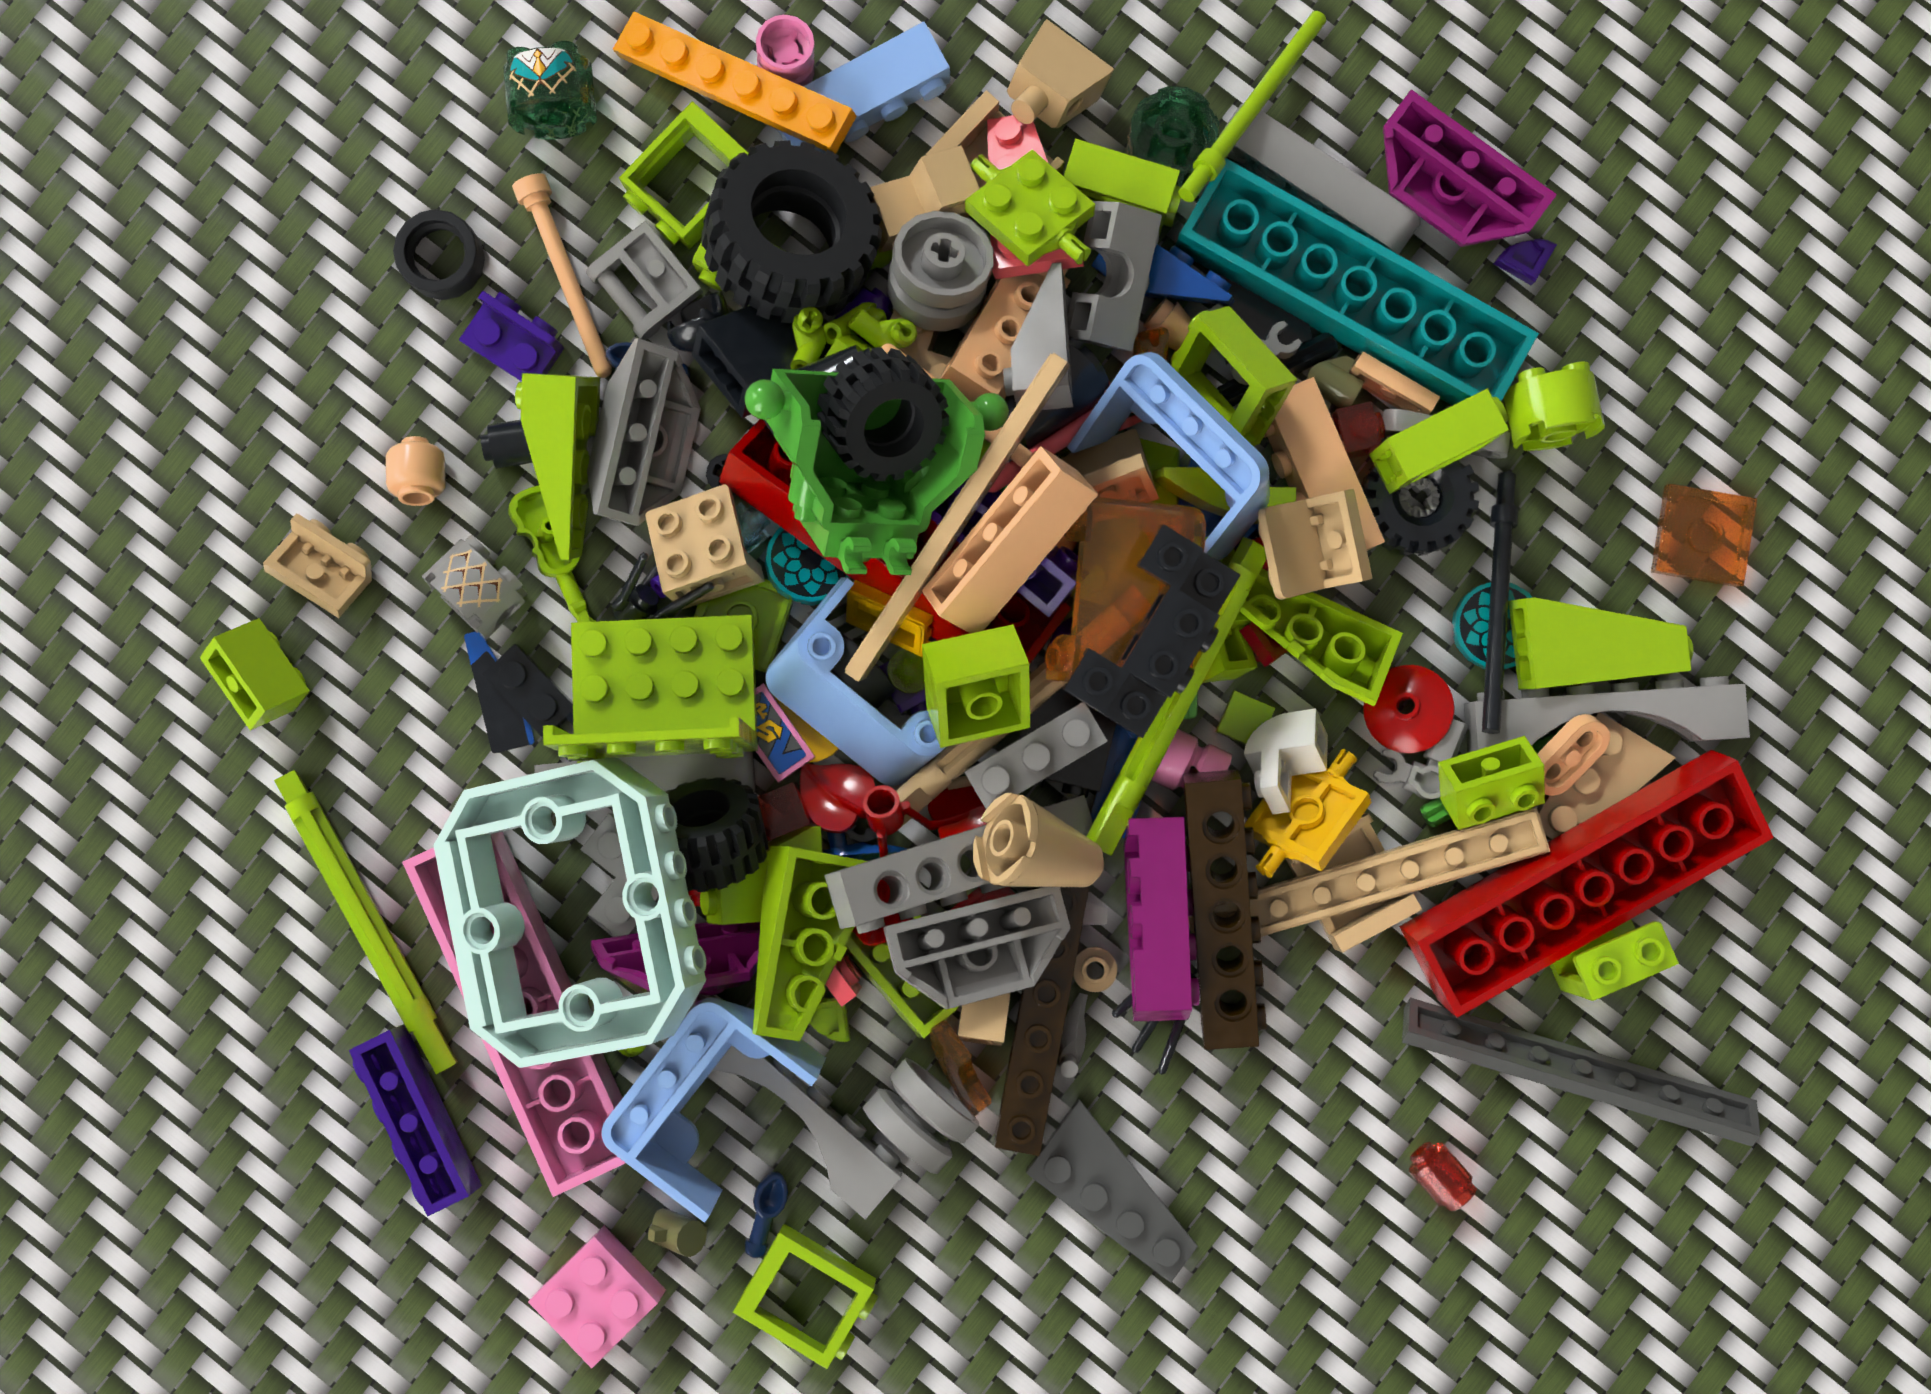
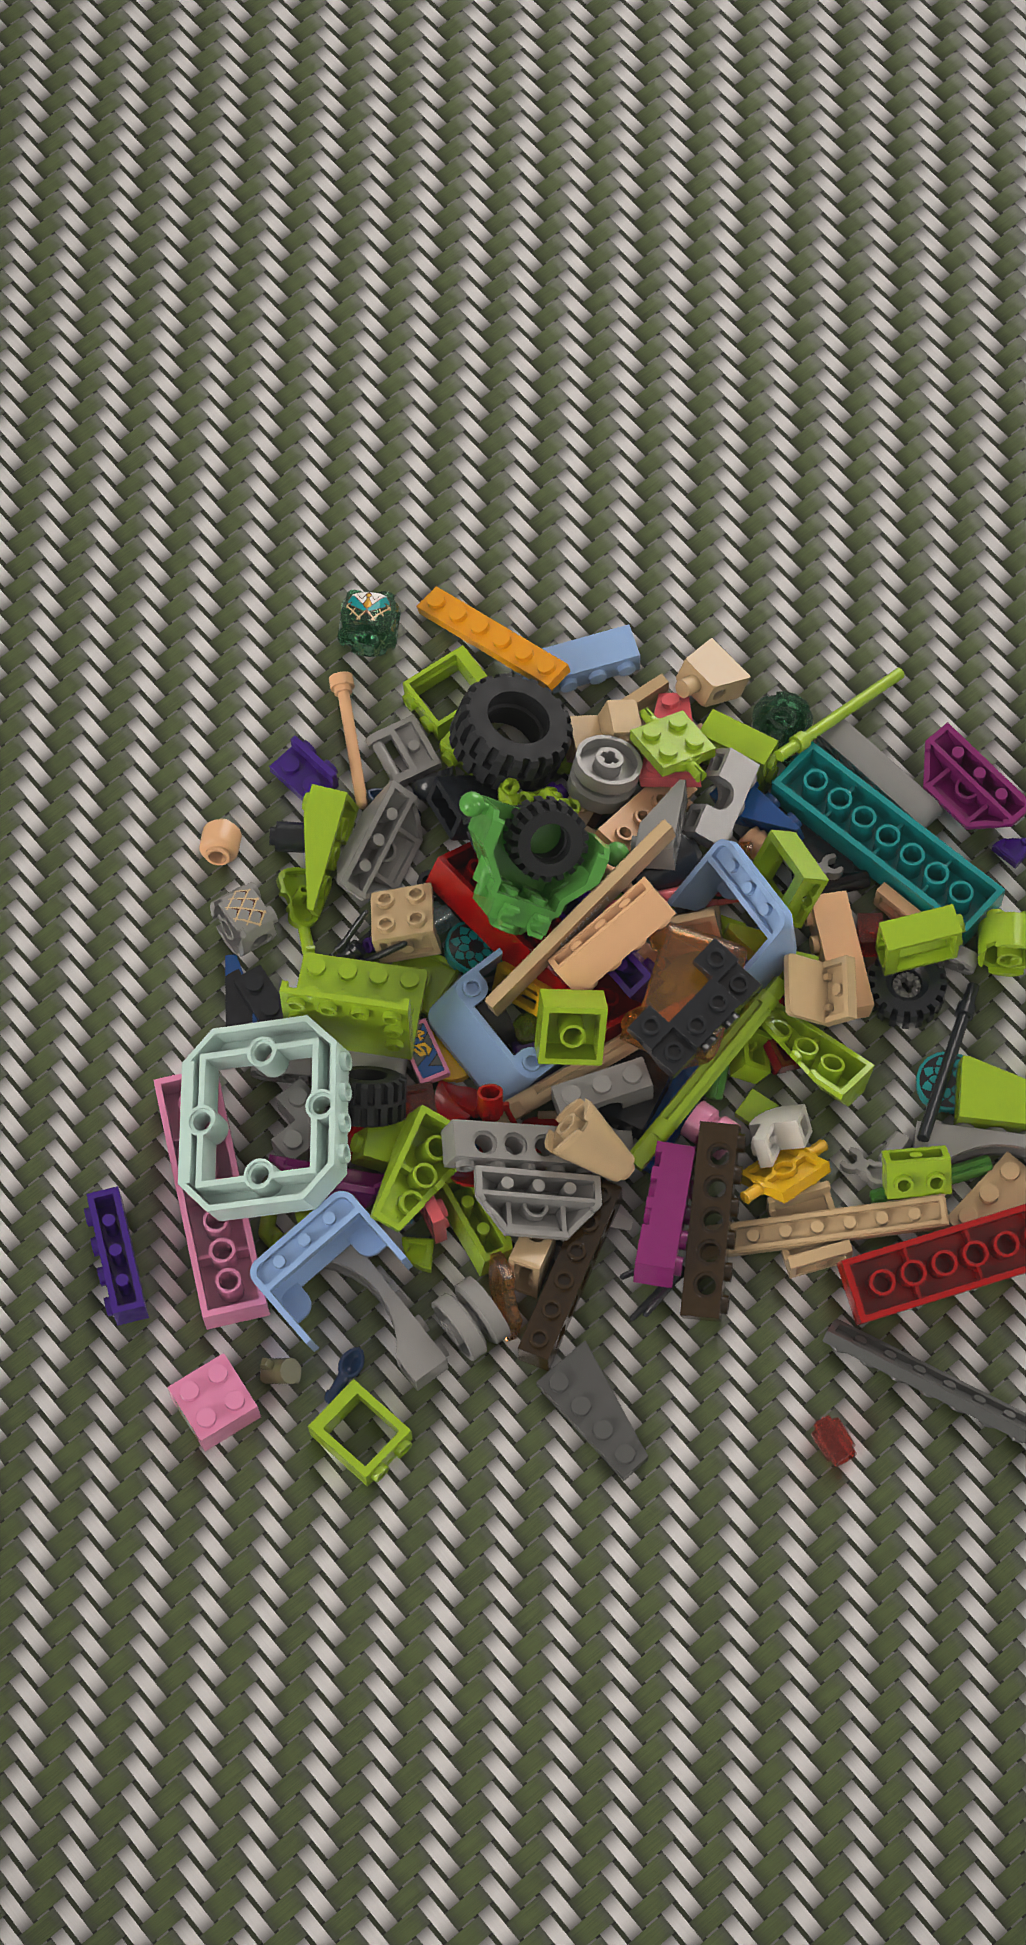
camera: 10 degrees right, 20 degrees down
lime brick [200,618,310,731] -> none
tan bracket [263,513,372,618] -> none
lime piece [274,770,458,1075] -> none
black tyre [393,209,485,300] -> none
bright pink wheel [756,15,814,86] -> none
light grey bar [1058,993,1088,1079] -> none
tan plate [1073,947,1117,992] -> none
olive piece [1307,355,1365,412] -> none
red dish [1363,665,1455,754] -> none
light nougat plate [1537,714,1610,796] -> none
lime panel [1550,919,1679,1001] -> none

